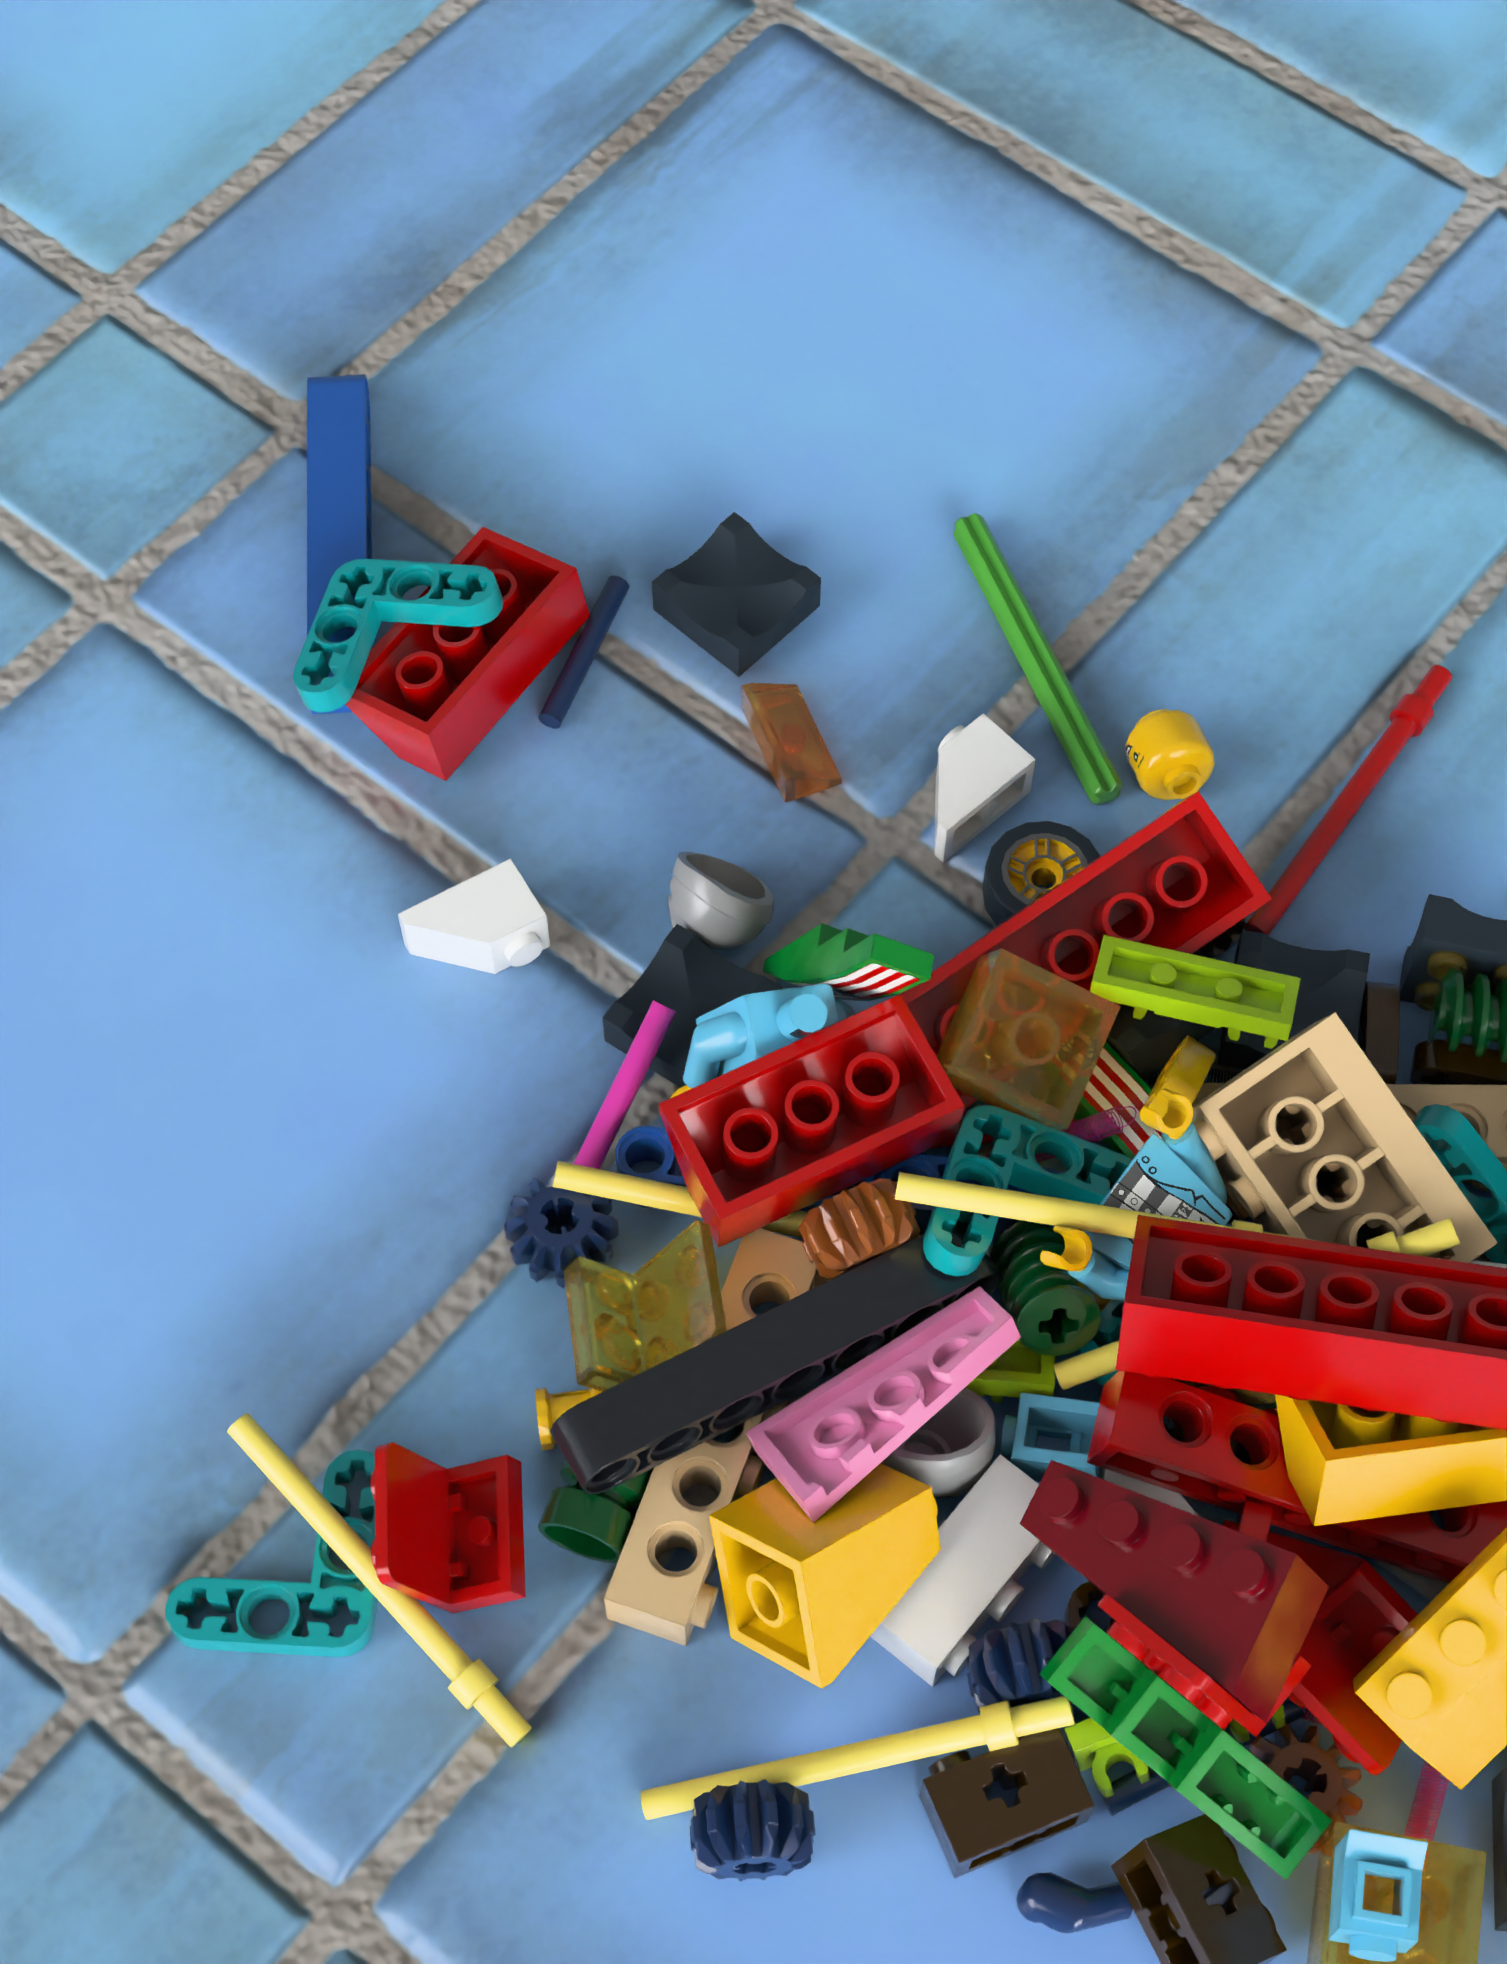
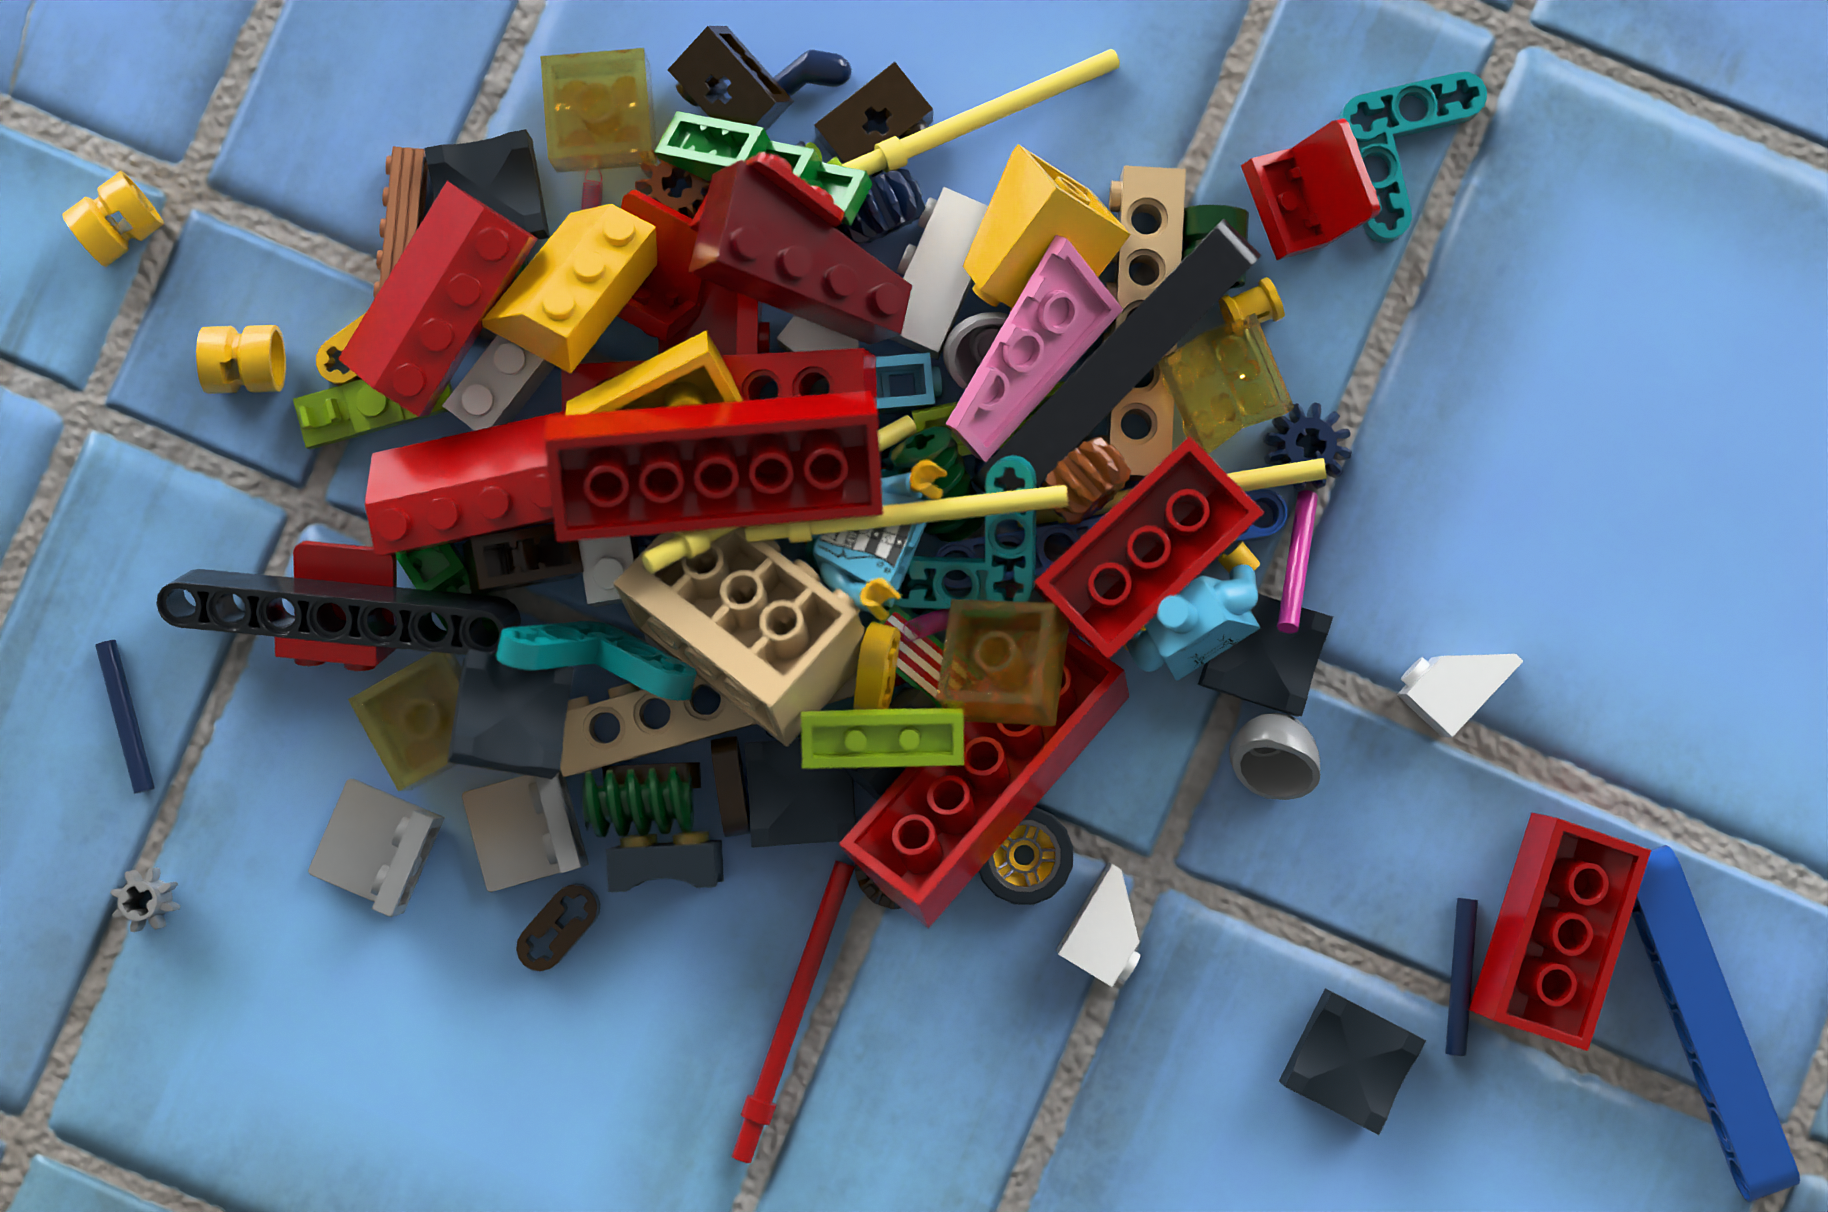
camera: 165 degrees right, 25 degrees up
light yellow bar [227,1413,532,1748] -> none
teal beam [293,559,504,713] -> none
dark blue gear [690,1779,816,1881] -> none
clear orange slope [741,683,842,803] -> none
green slope [763,923,934,1001] -> none
bright green axle [954,513,1122,805] -> none
yellow head [1125,709,1215,800] -> none
medium azure window [1328,1829,1428,1962] -> none

